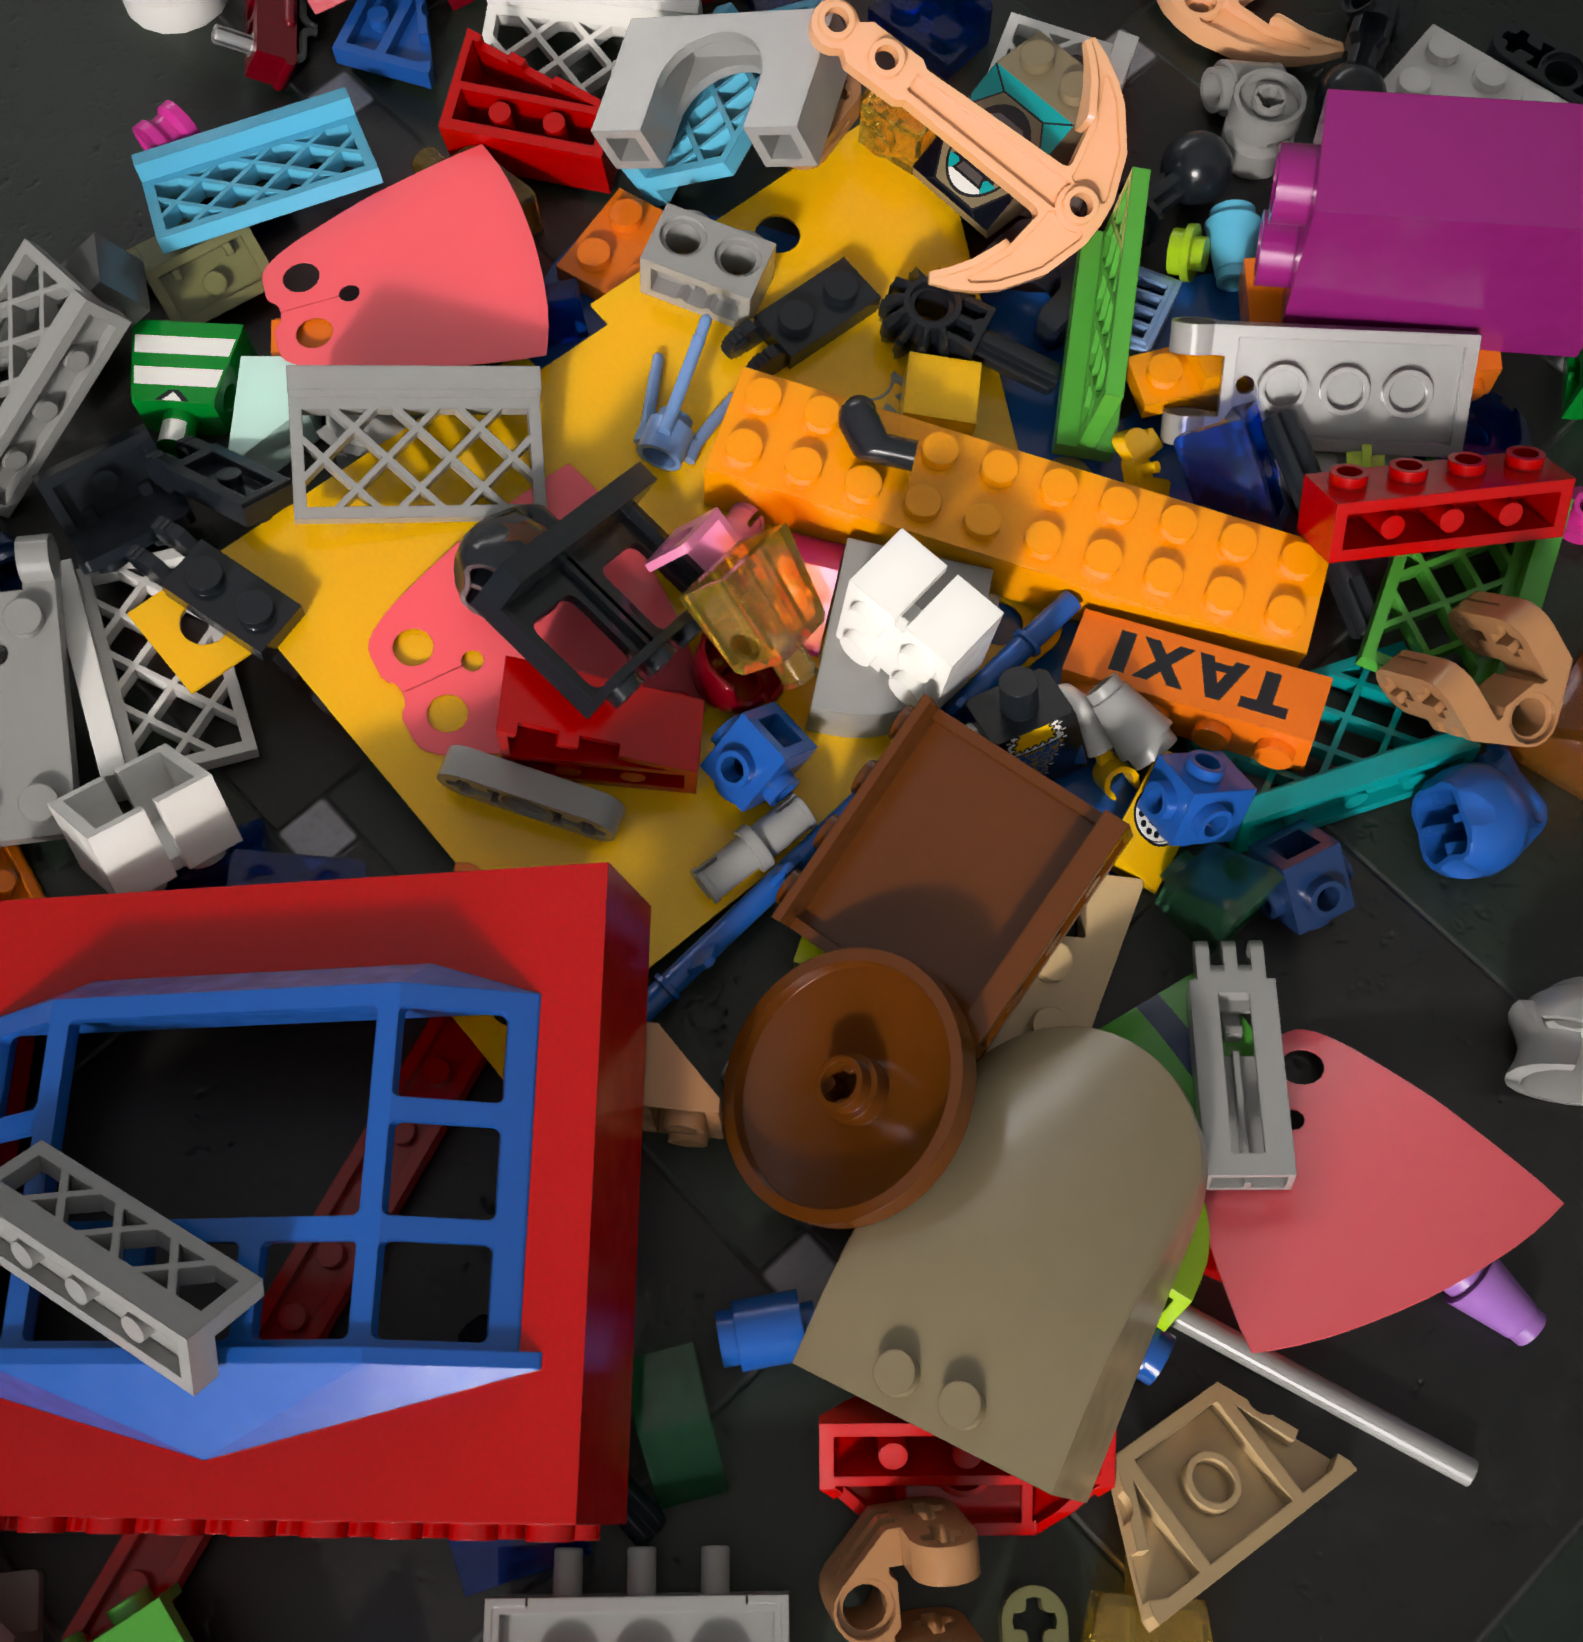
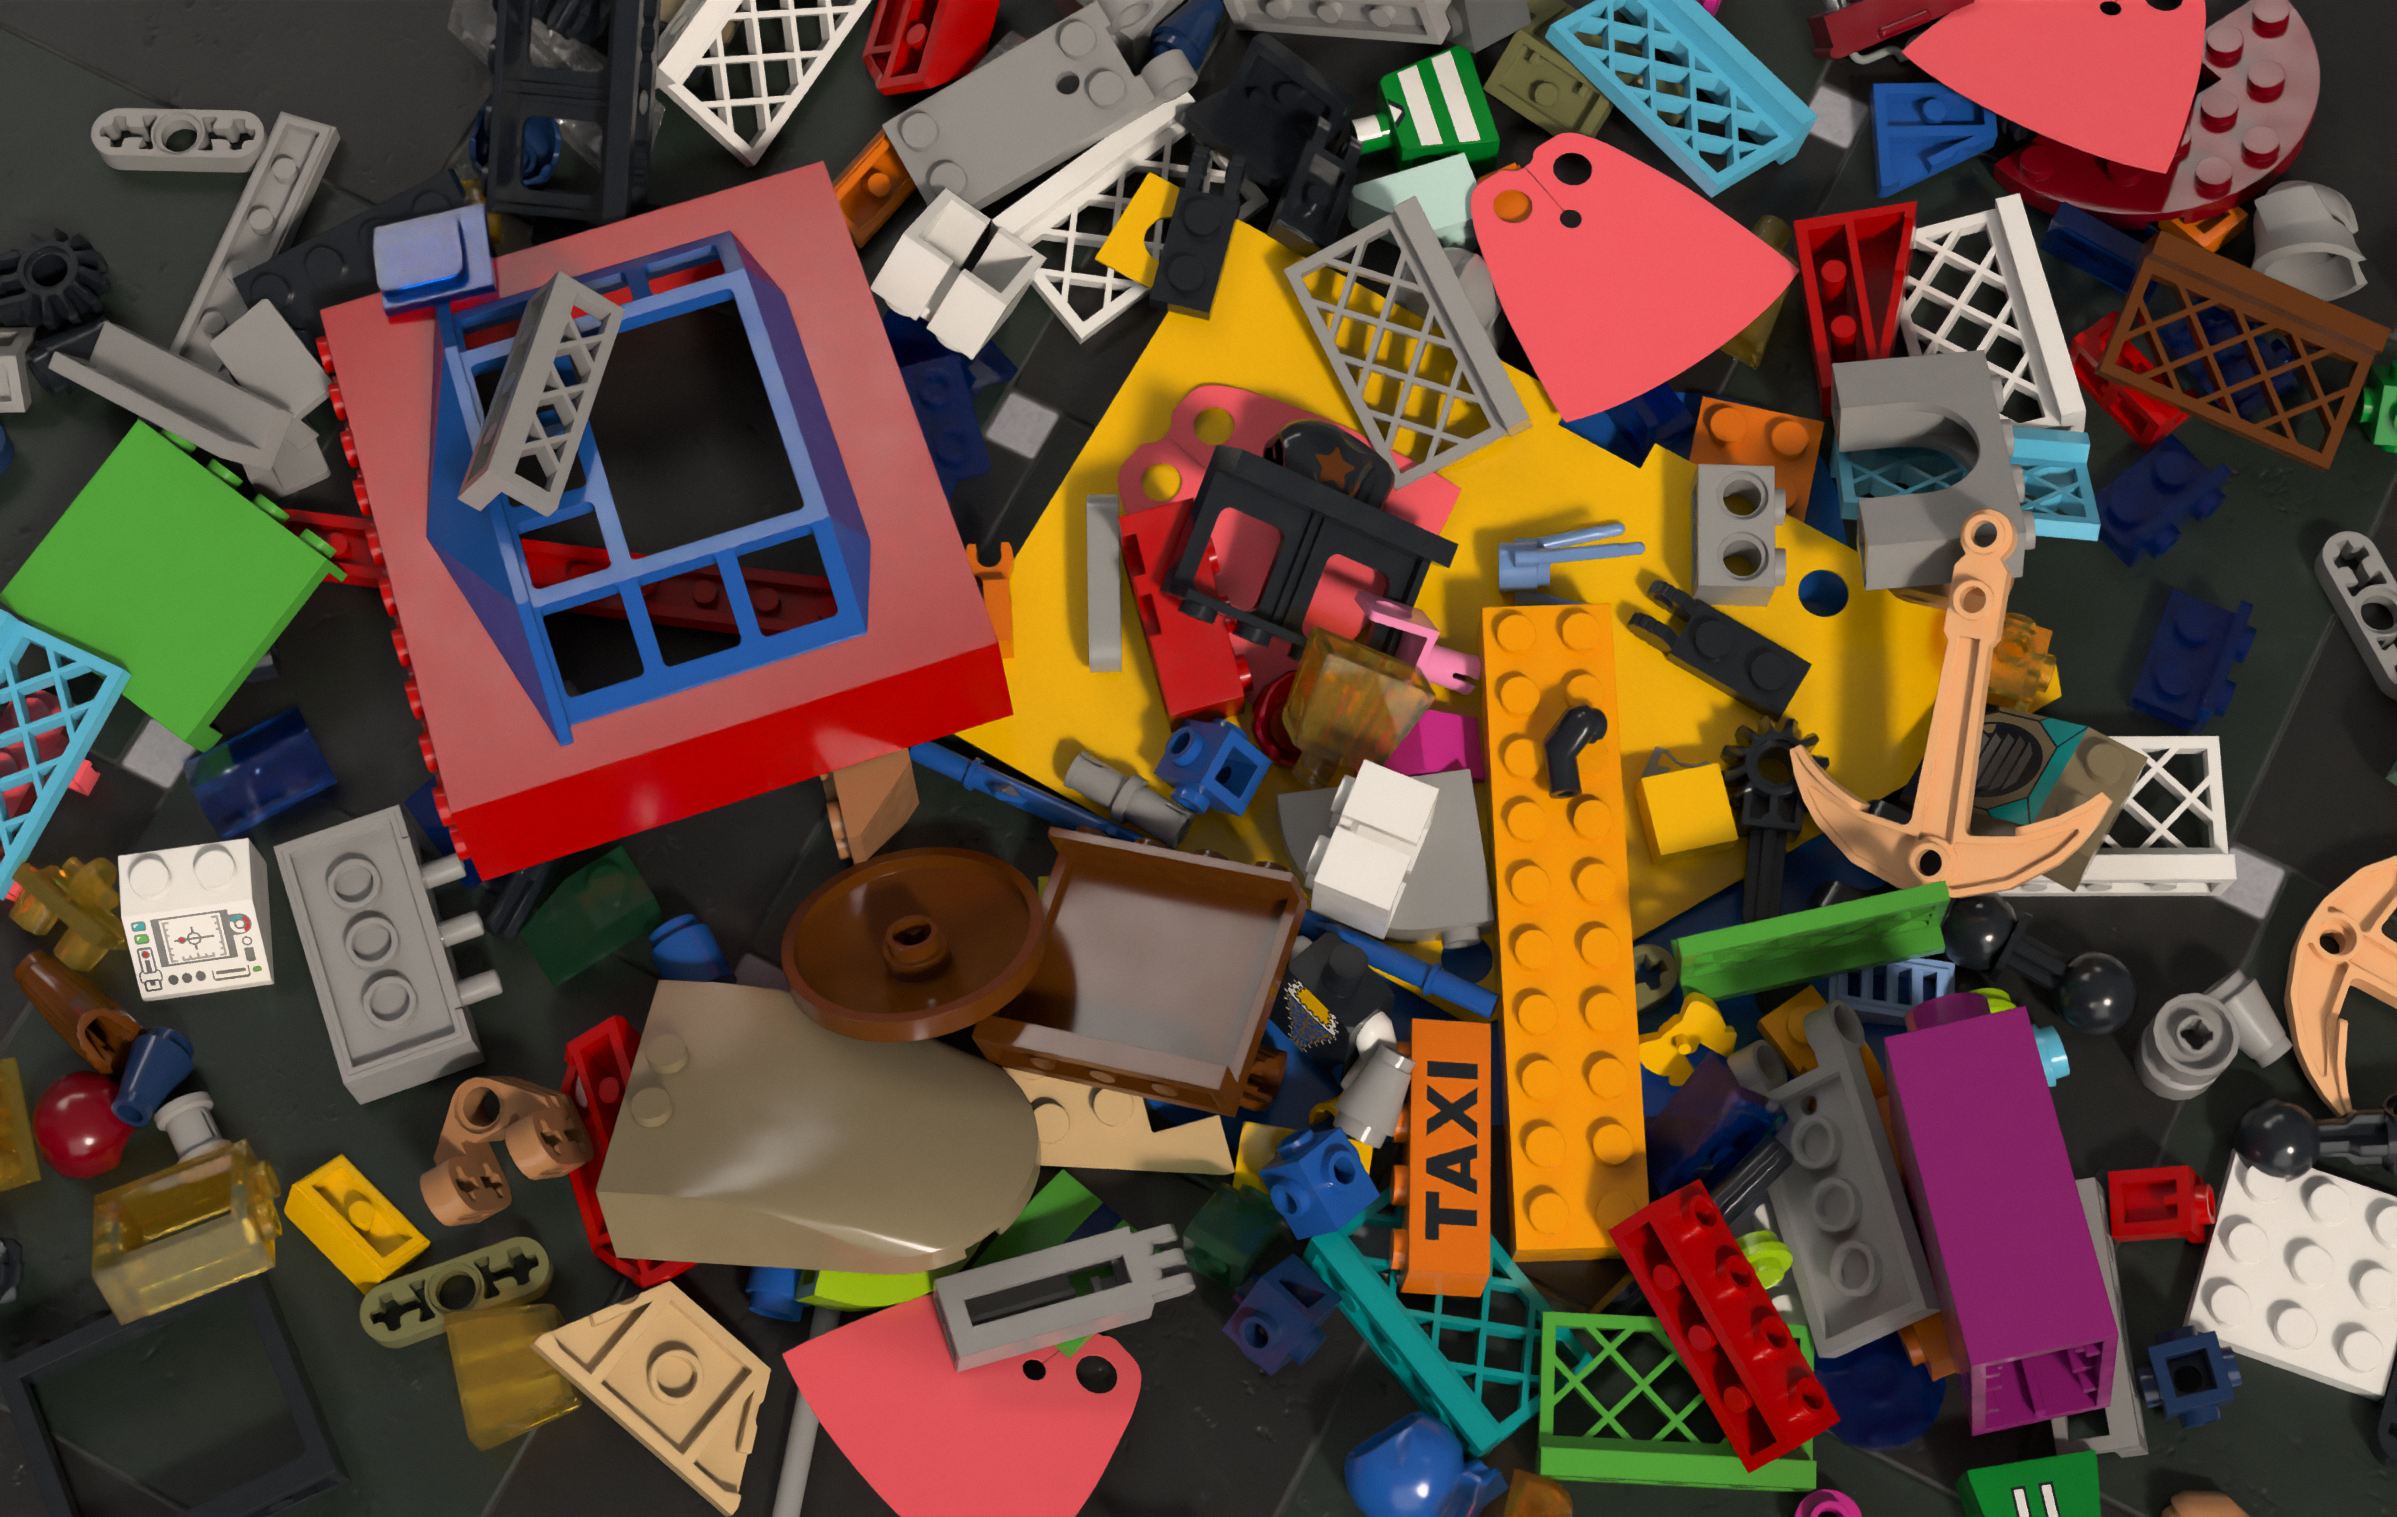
camera: 70 degrees right, 0 degrees up
medium nougat piece [1376,591,1573,747] -> none

